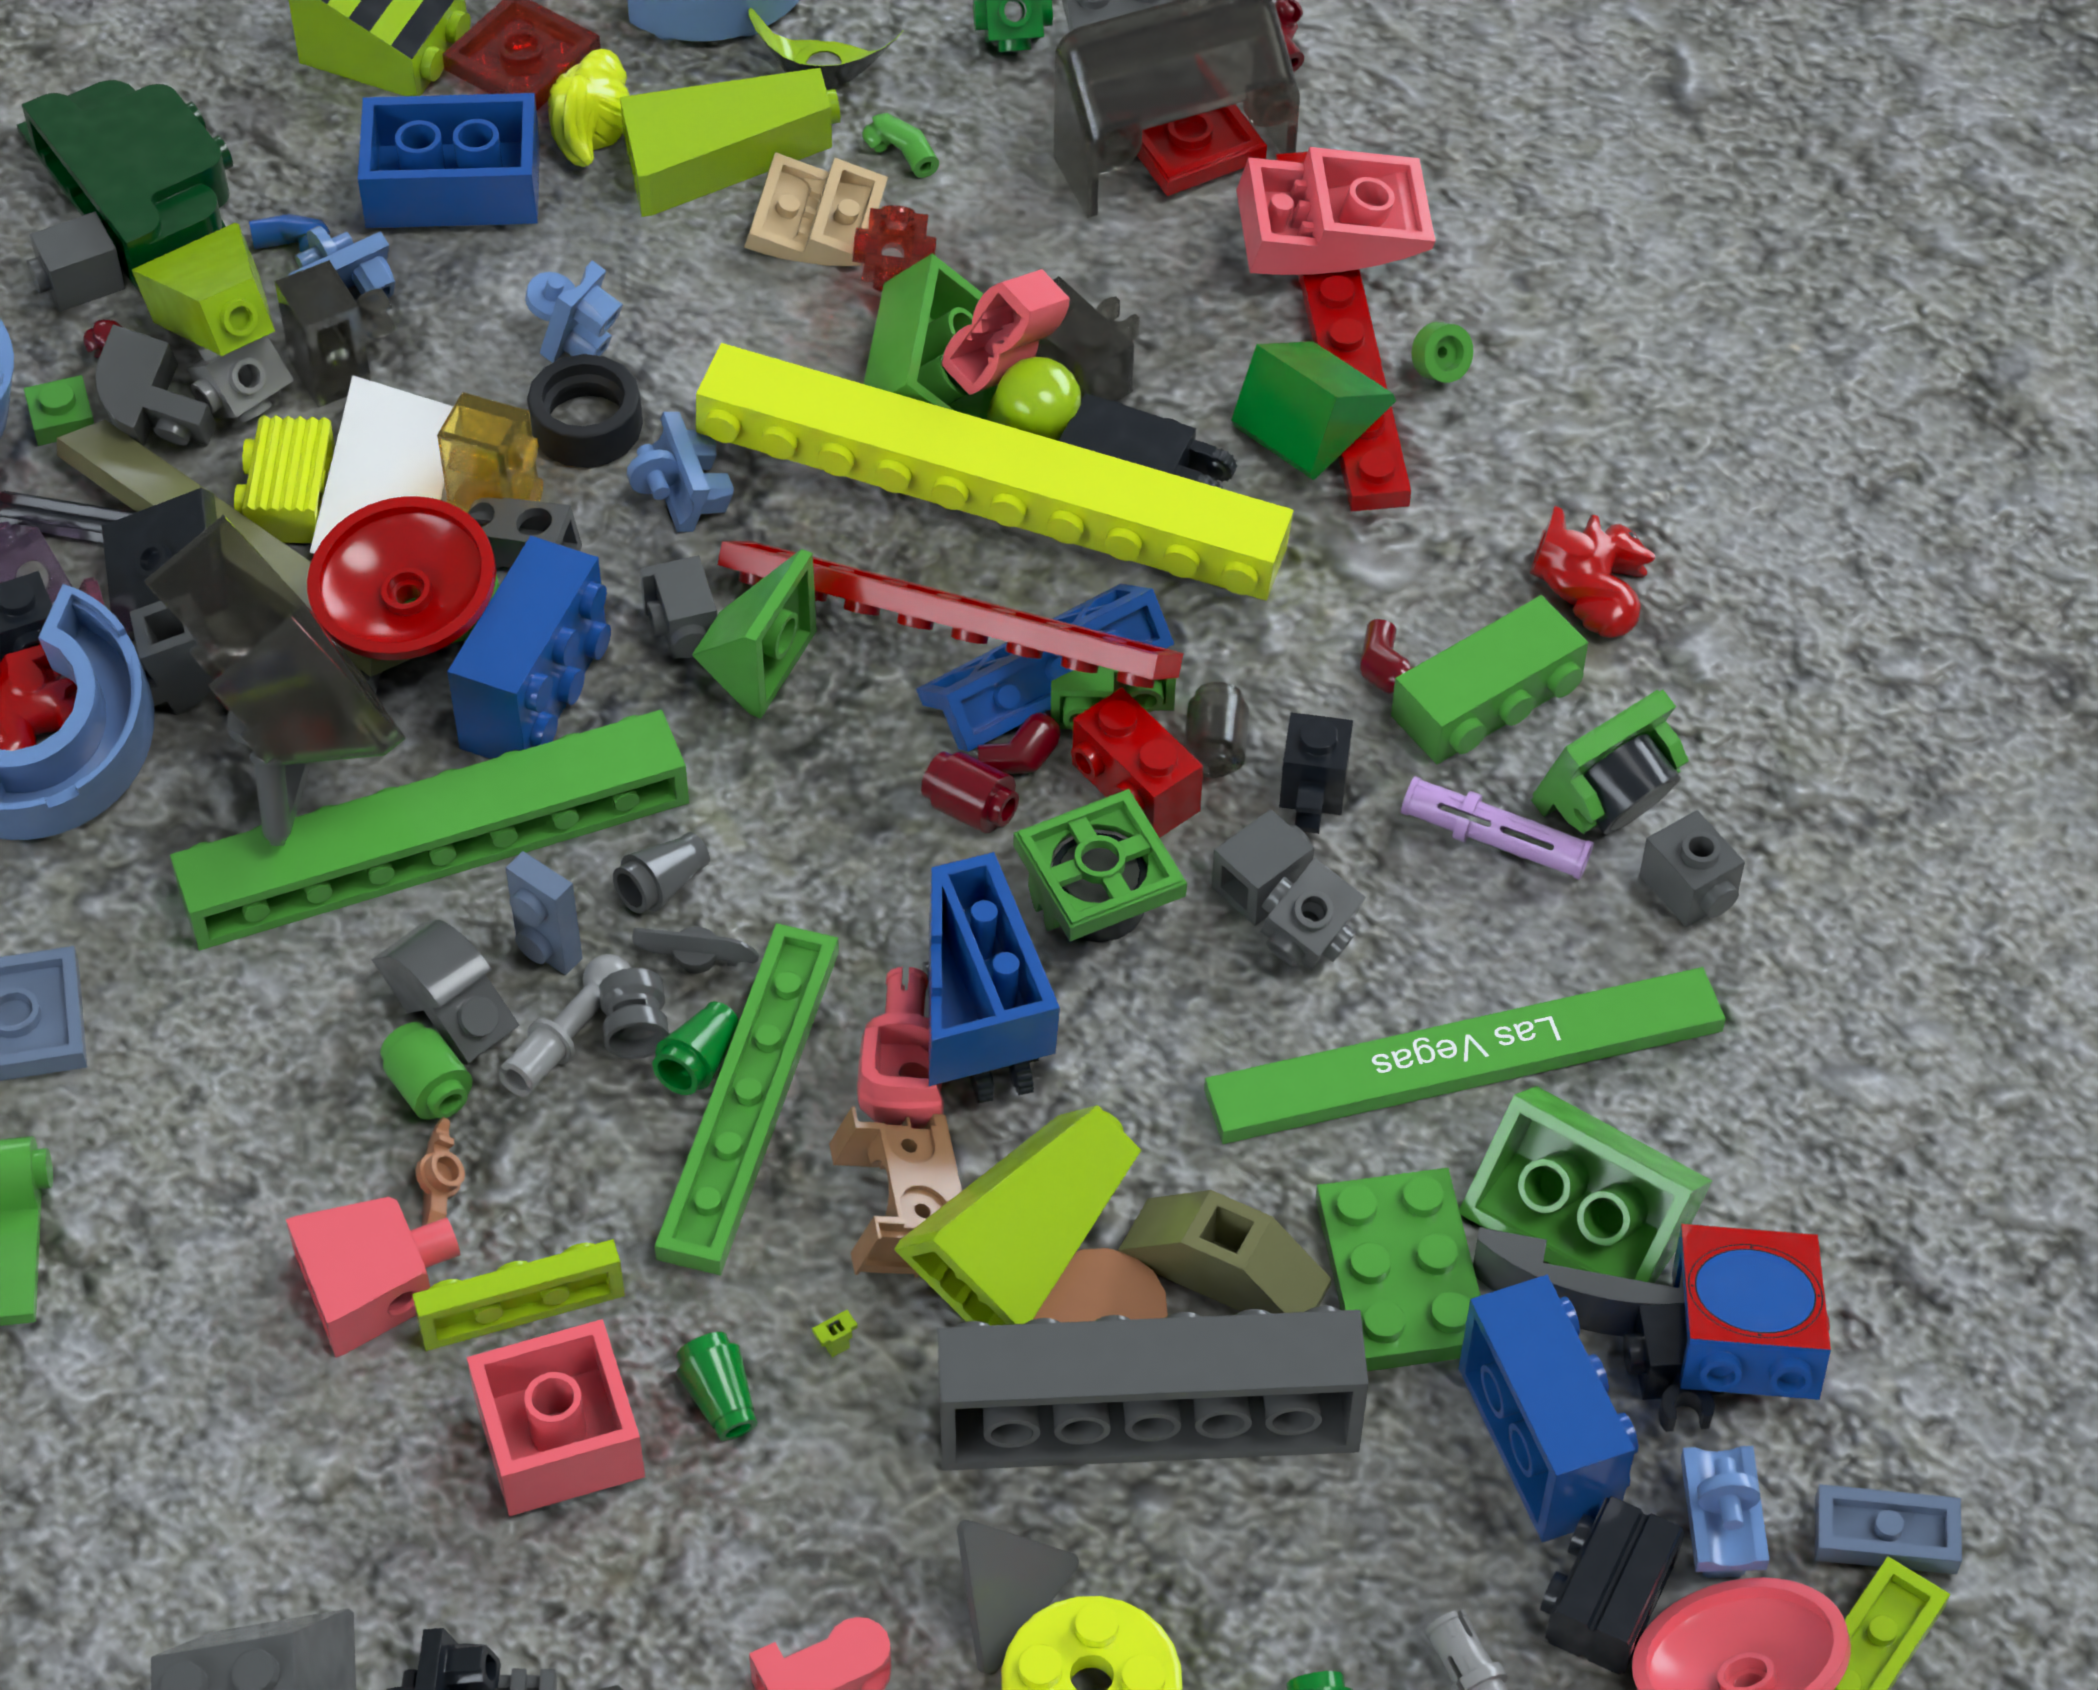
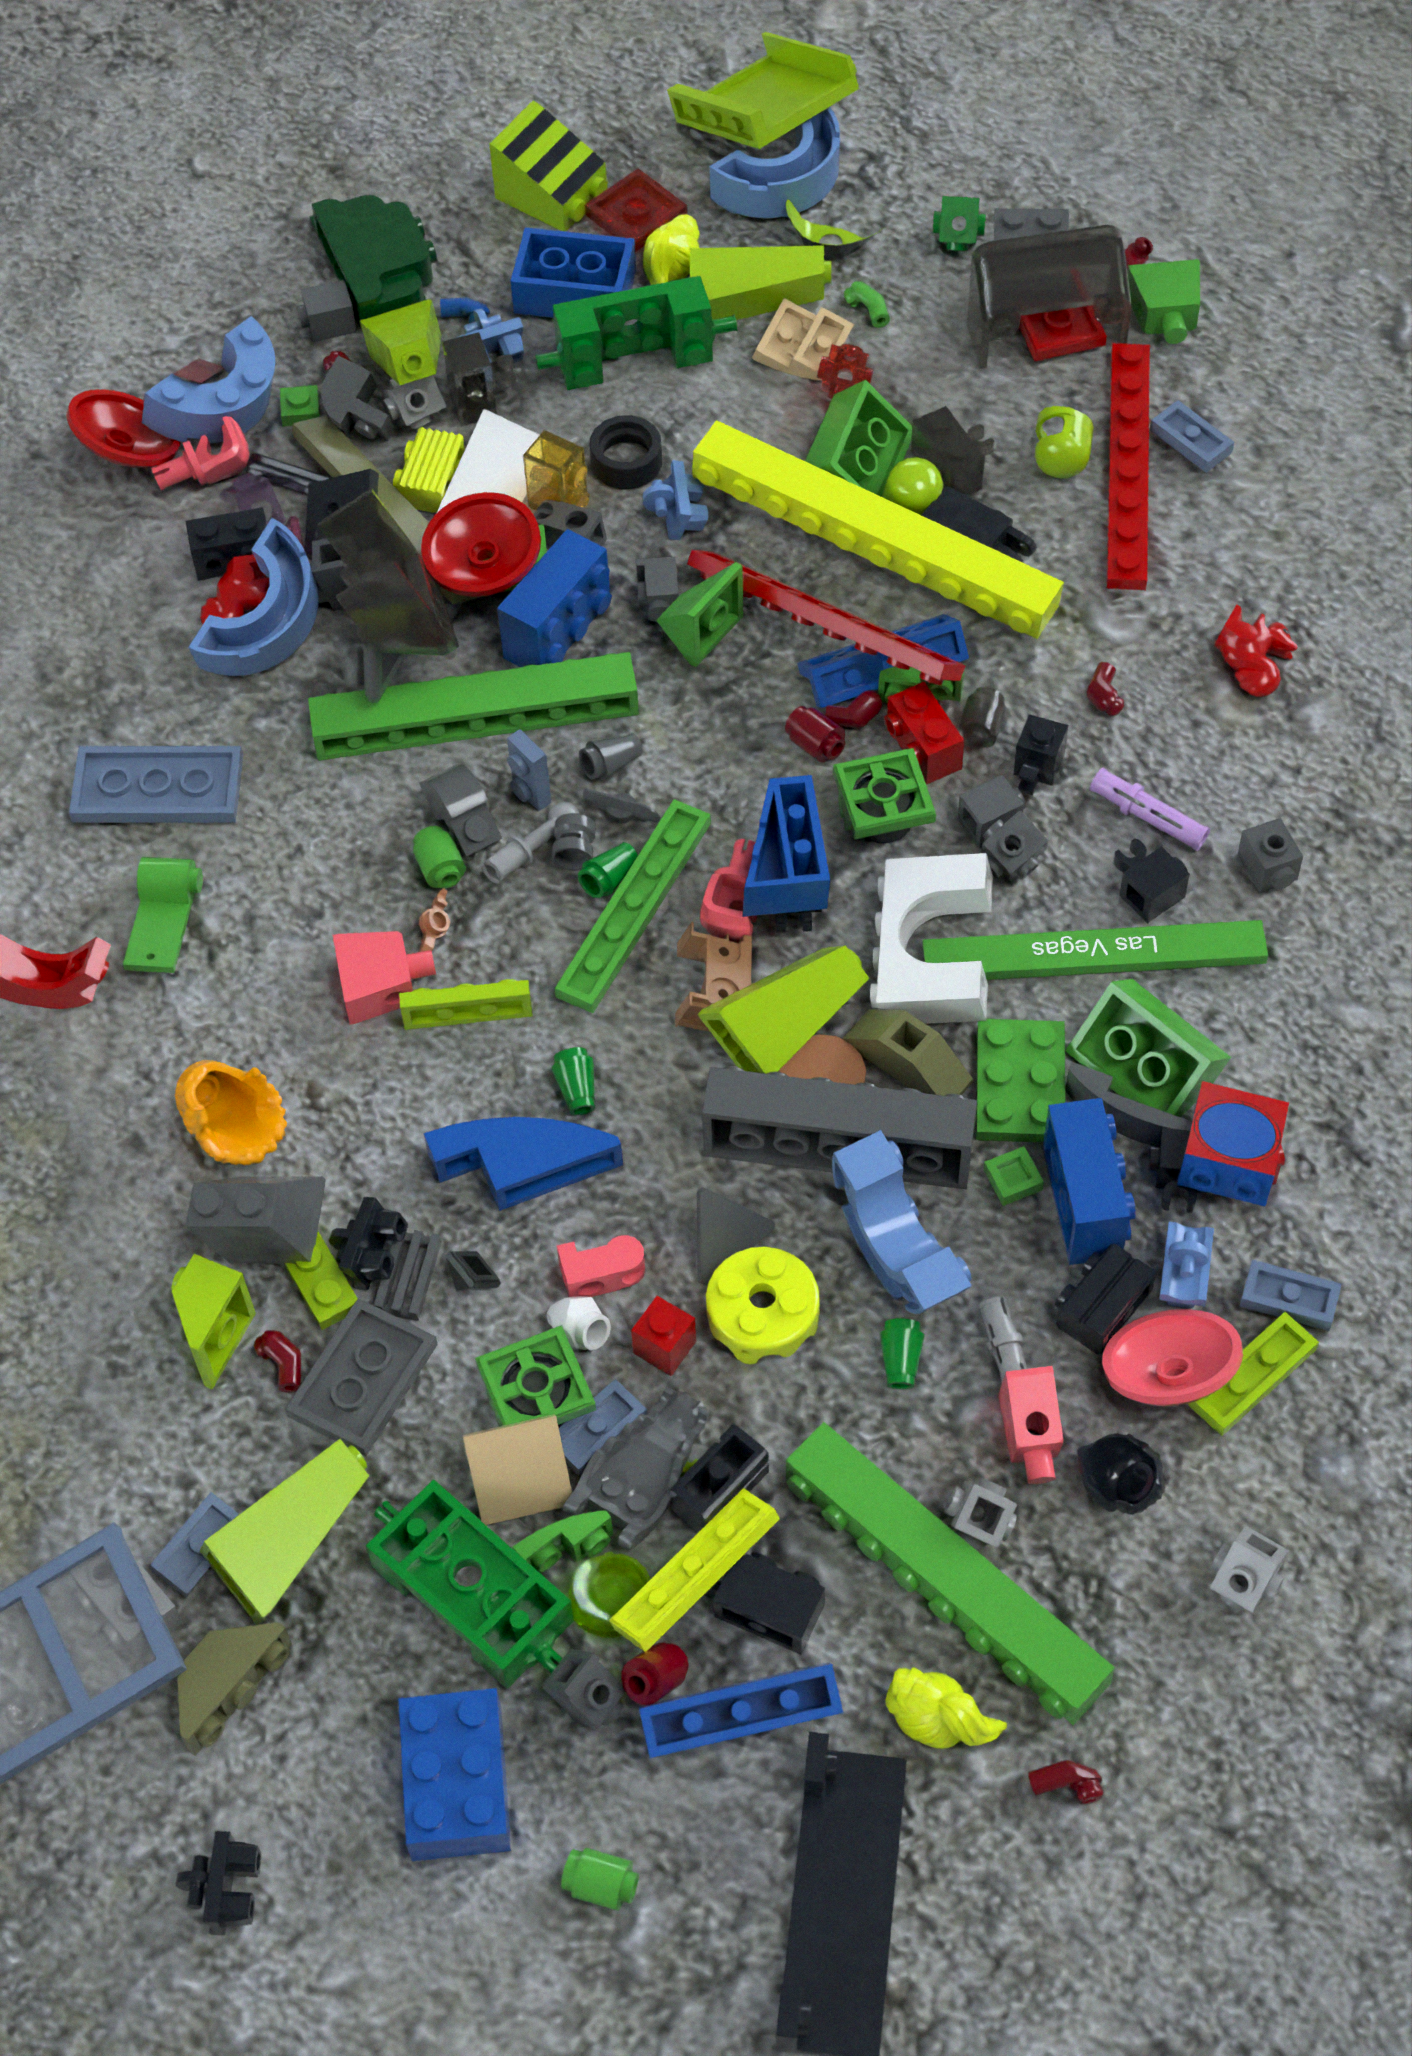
camera: 15 degrees right, 5 degrees up
coral brick [467,1319,645,1517] -> none
medium blue hips [525,261,623,363] -> none
lime piece [812,1309,858,1357] -> none
coral brick [942,269,1070,395] -> none
green slope [1231,341,1396,481] -> none
coral slope [1236,147,1435,275] -> none
bright green brick [1391,595,1588,765] -> none
bright green tile [1411,322,1473,383] -> none
piece [1531,689,1689,835] -> none
none -> light orange hair [175,1060,287,1166]
none -> blue slope [424,1117,623,1211]
none -> green brick [535,276,738,391]
none -> medium blue brick [832,1130,972,1314]
none -> white arch [870,853,993,1024]
none -> bright green plate [983,1146,1044,1206]
none -> lime helmet [1035,406,1094,479]
none -> black brick [1113,838,1190,923]
none -> bright green torso [1125,259,1200,344]
none -> sand blue plate [1150,400,1235,473]

